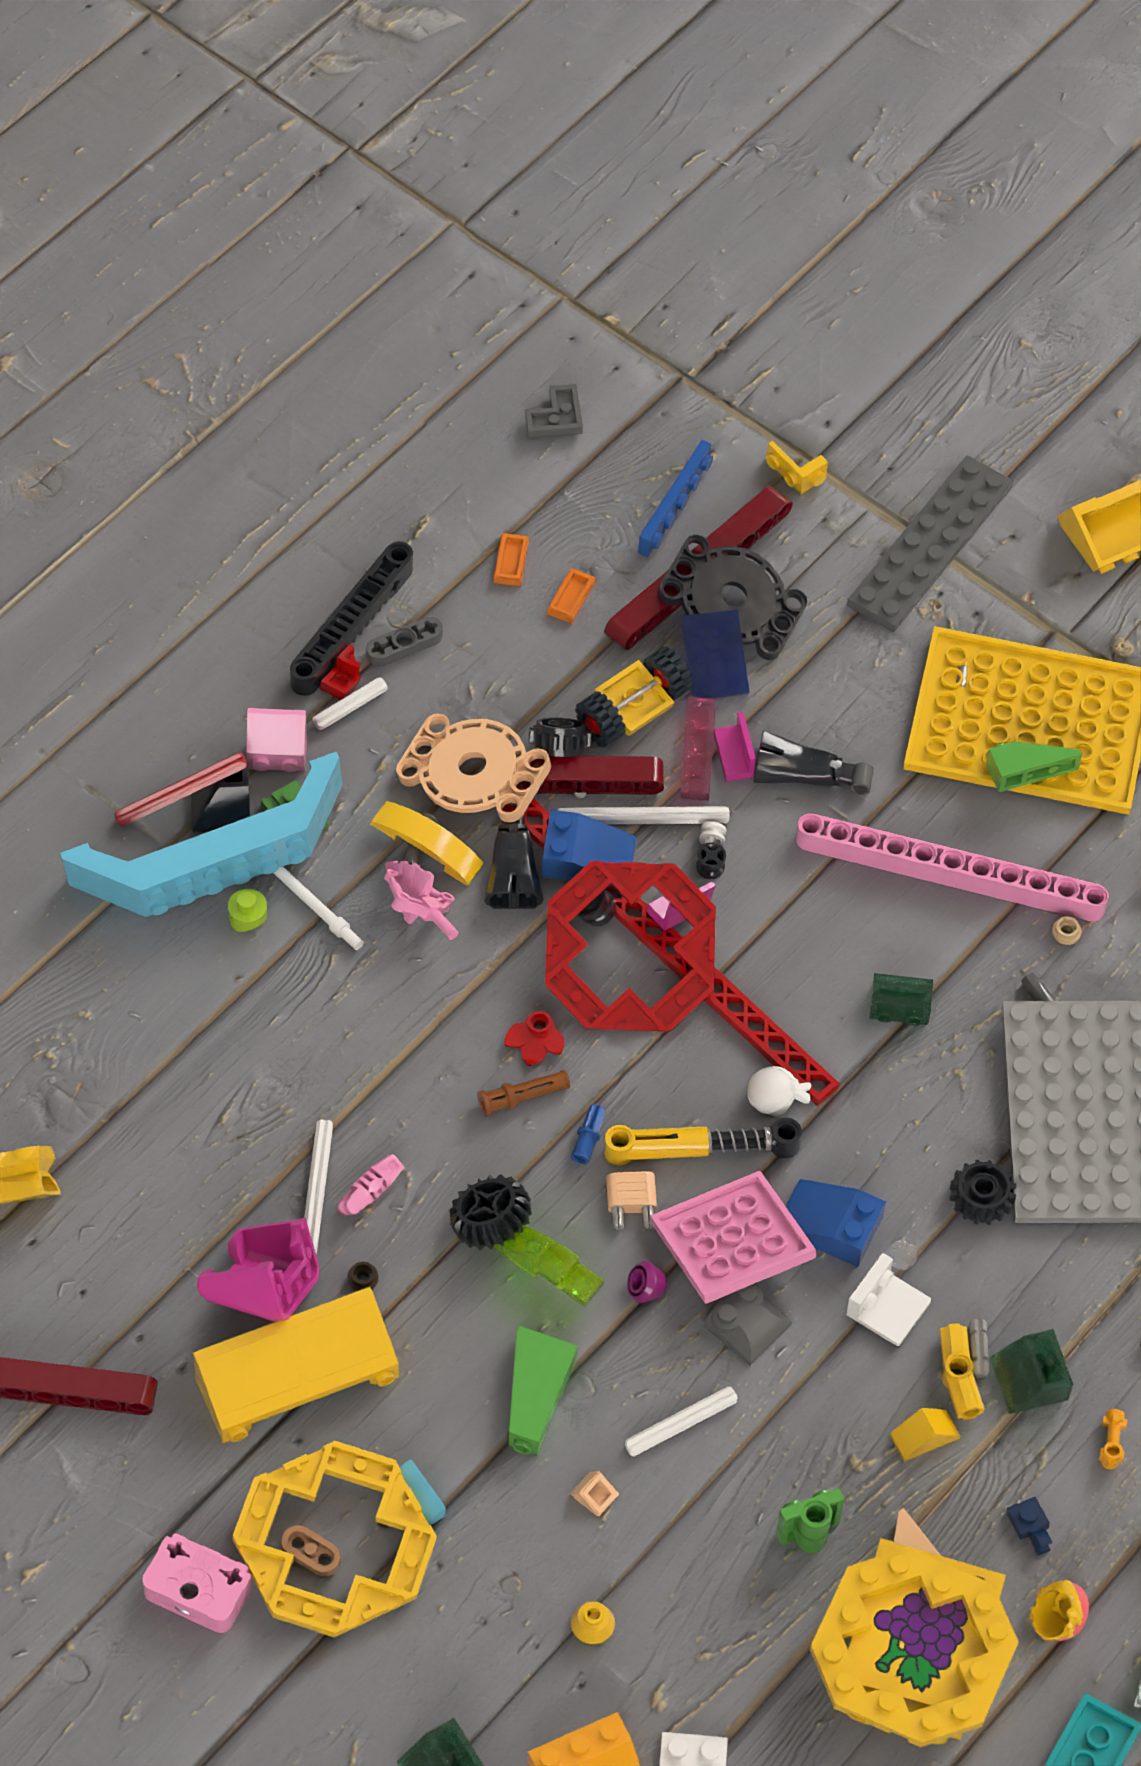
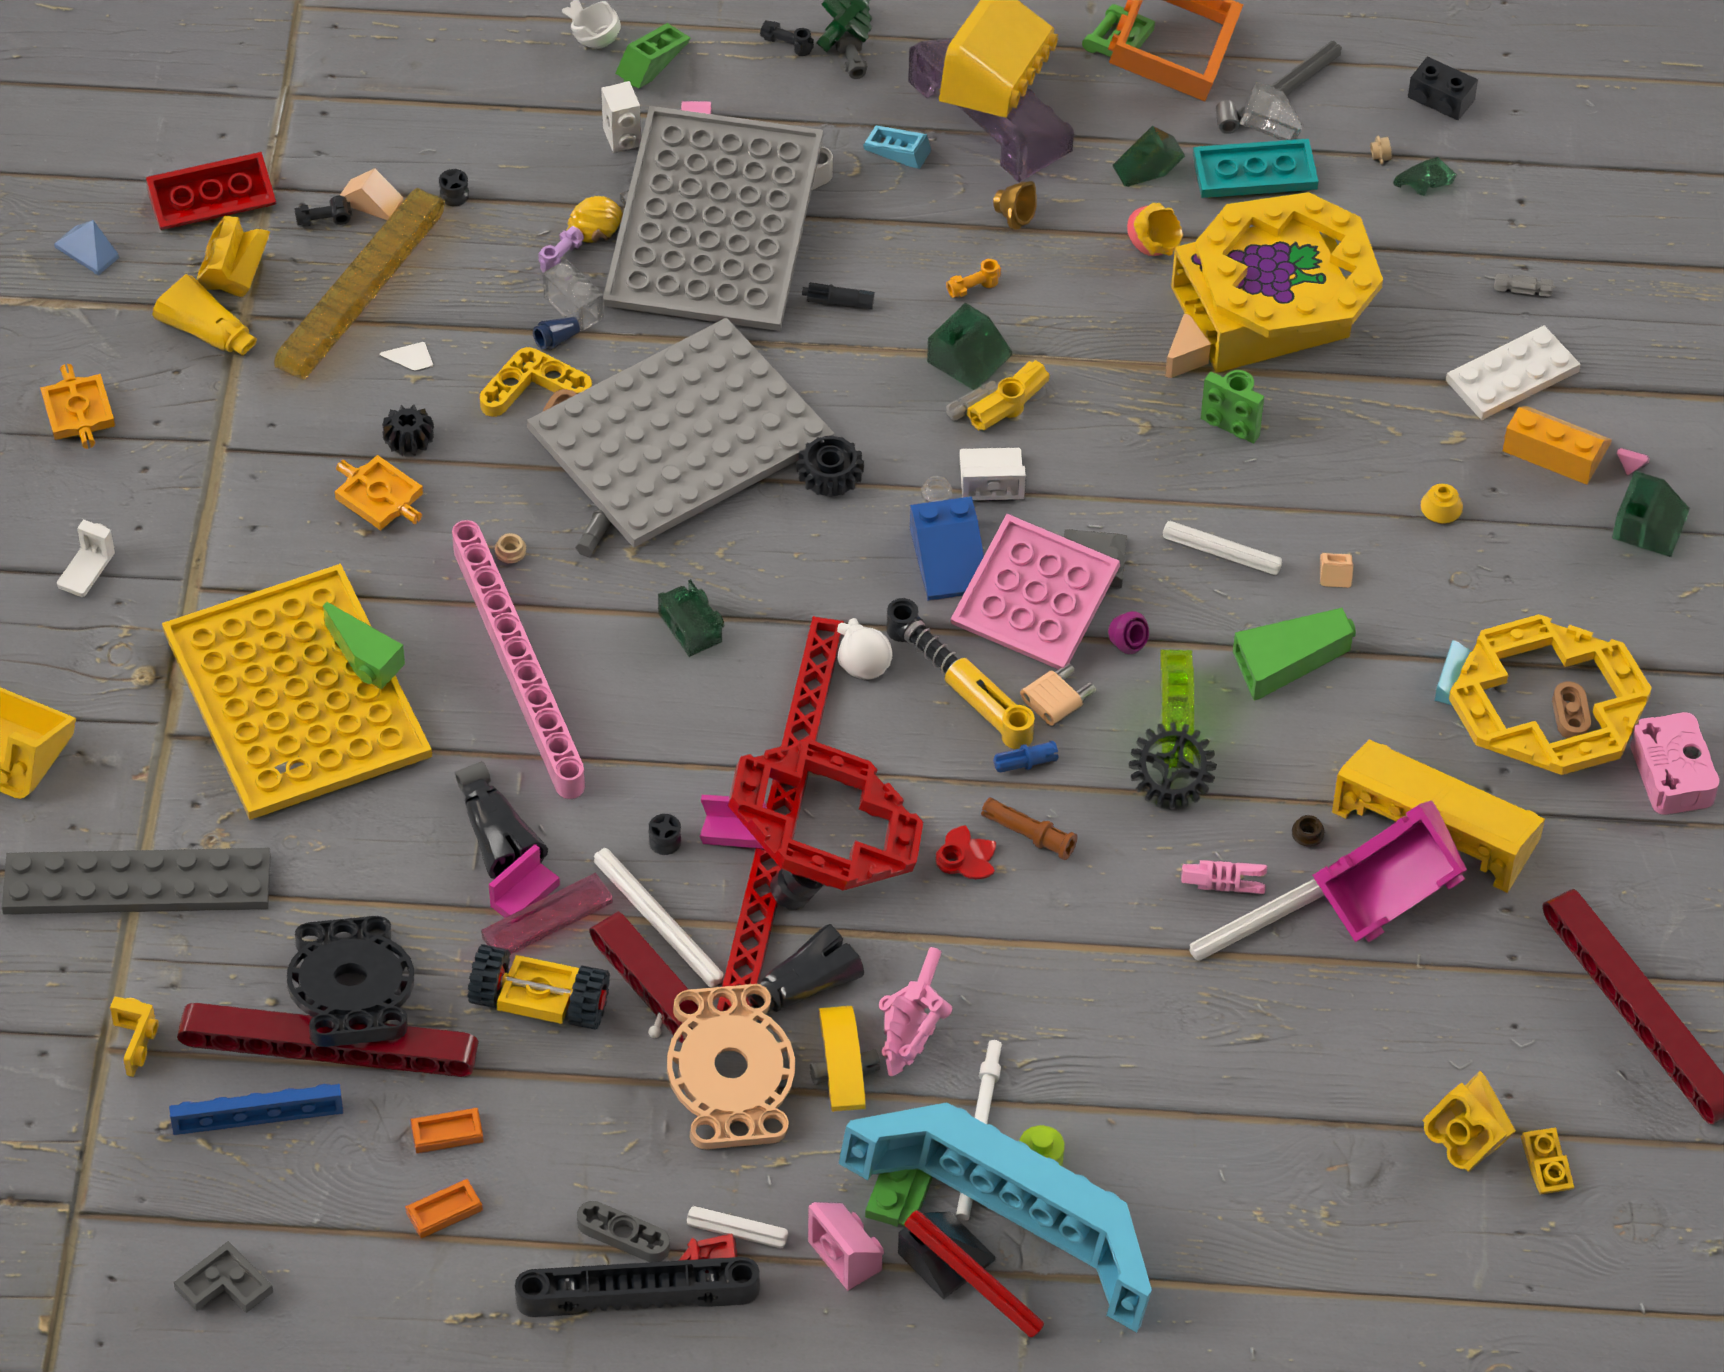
camera: 125 degrees left, 5 degrees down
black gear [529,717,592,757] -> none
blue slope [542,810,636,887] -> none
clear blue plate [681,609,750,701] -> none
white bush [699,822,727,846] -> none
yellow slope [890,1408,960,1462] -> none
dark blue plate [1006,1496,1052,1555] -> none

